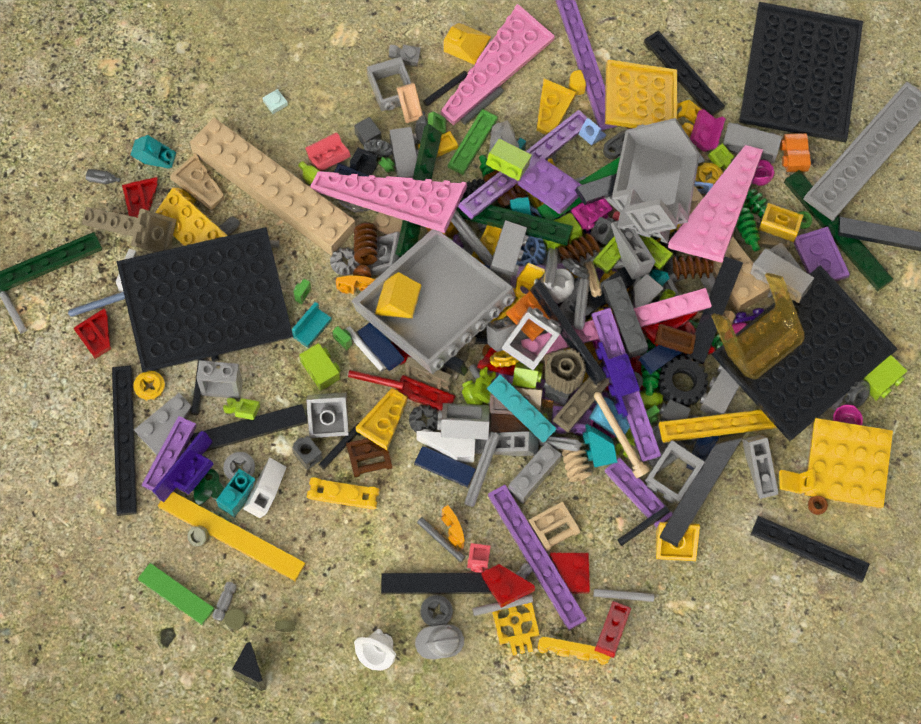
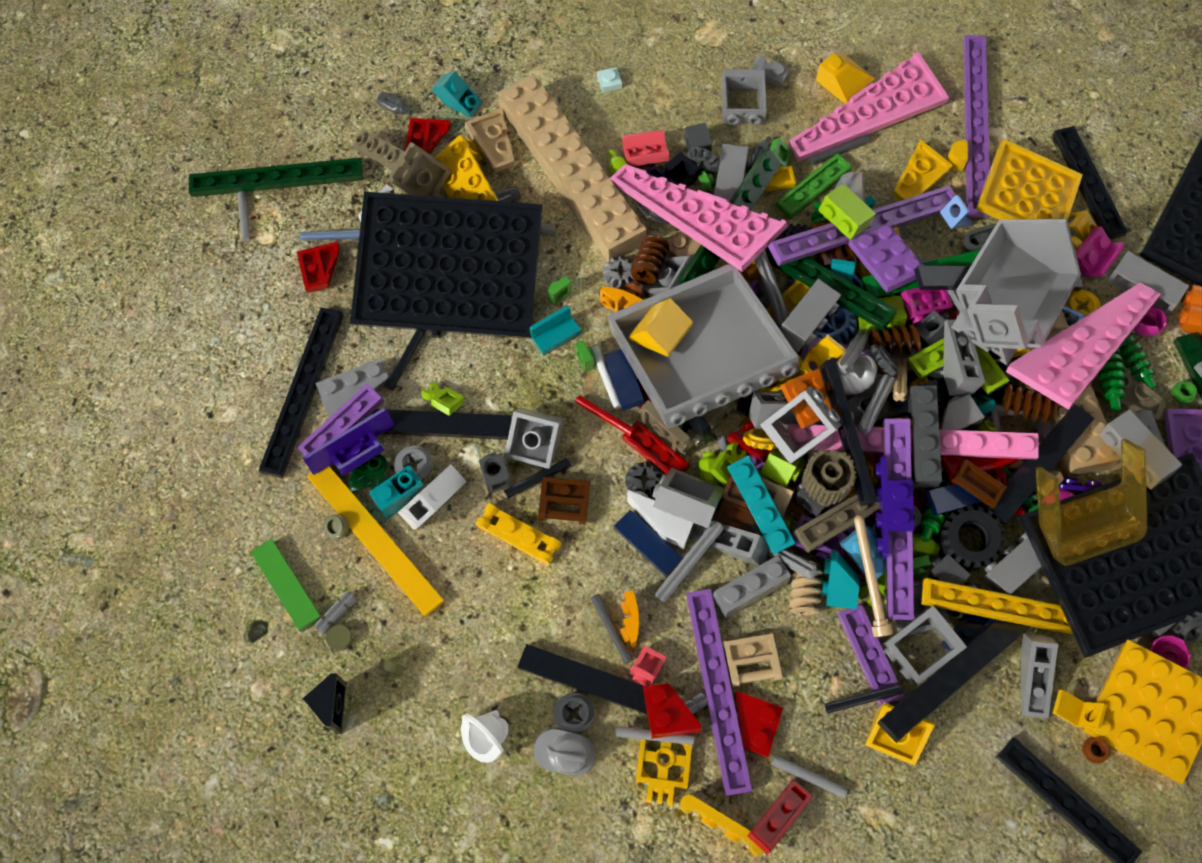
camera: 25 degrees right, 0 degrees up
yellow gear [134,371,165,401] -> none
light grey window [197,360,243,399] -> none
lime brick [299,343,341,391] -> none
yellow wing [356,388,407,450] -> none
light nougat tile [396,83,423,123] -> none
black bar [423,71,468,106] -> none
lime plate [708,143,734,171] -> none
yellow slope [758,203,803,242] -> none

